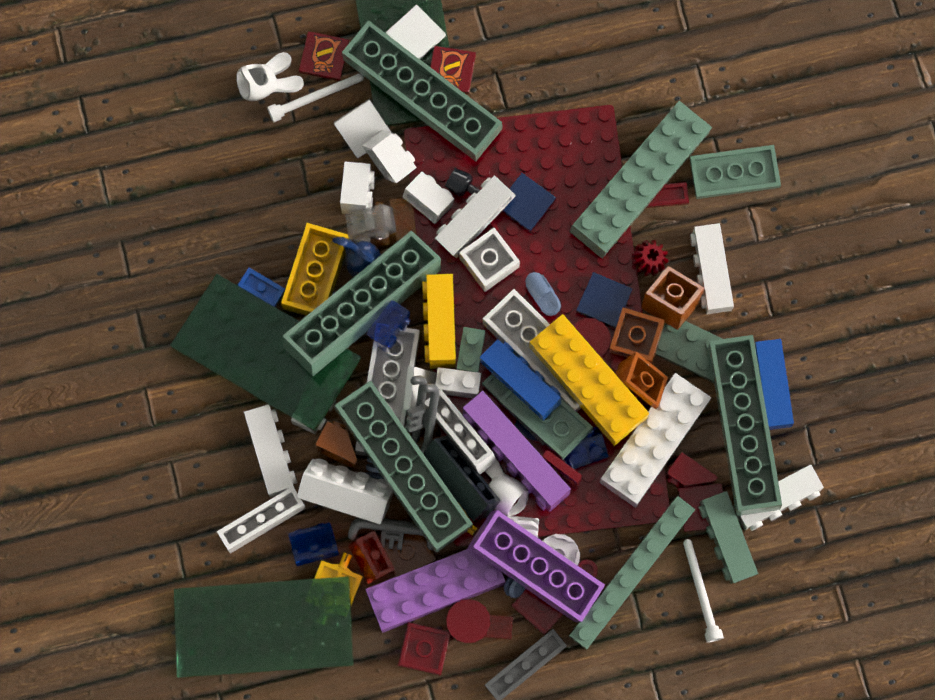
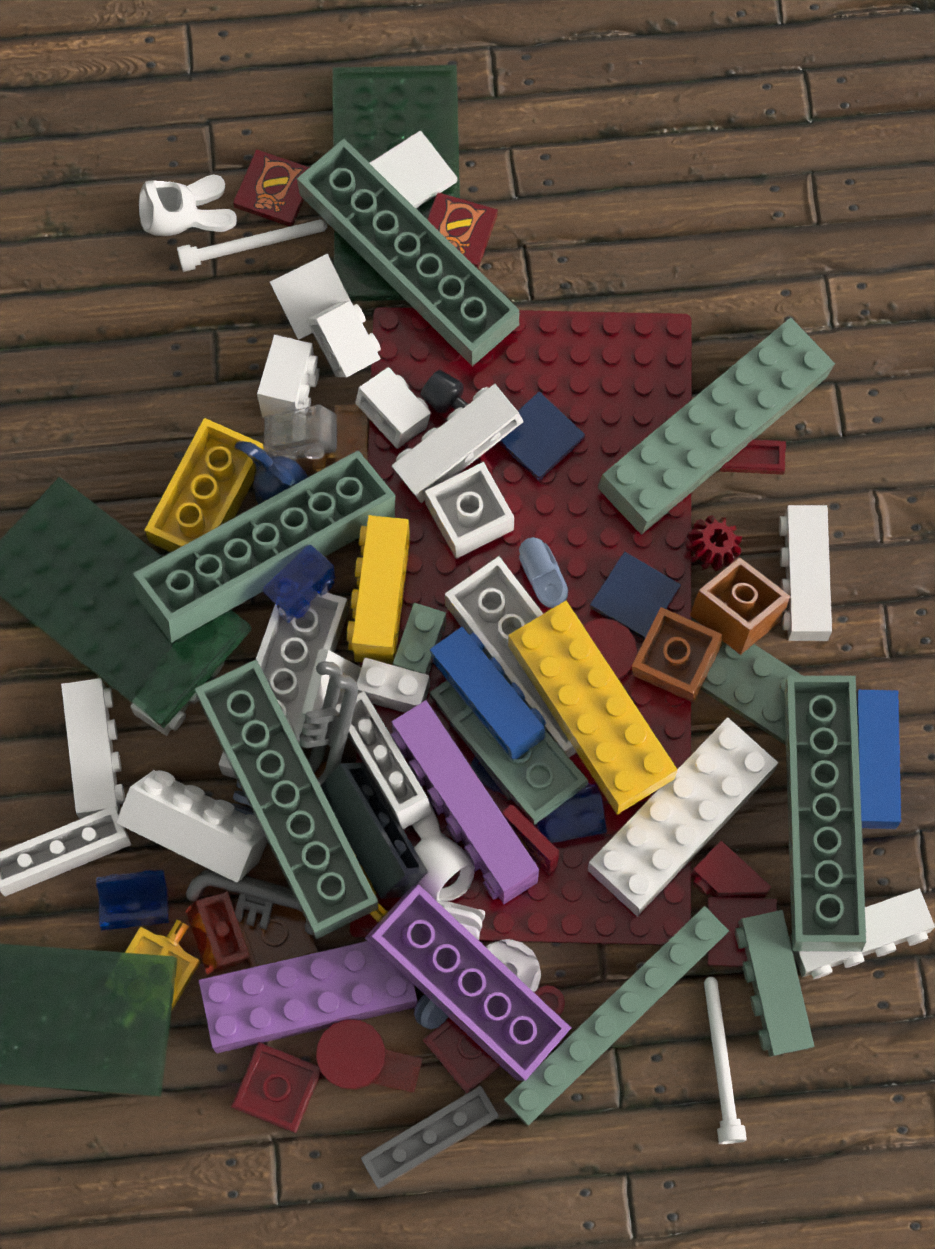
camera: 10 degrees right, 5 degrees down
blue plate [238,268,285,309] -> none
dark orange slope [316,421,359,471] -> none
dark orange slope [616,352,668,409] -> none
sand green plate [689,145,781,199] -> none

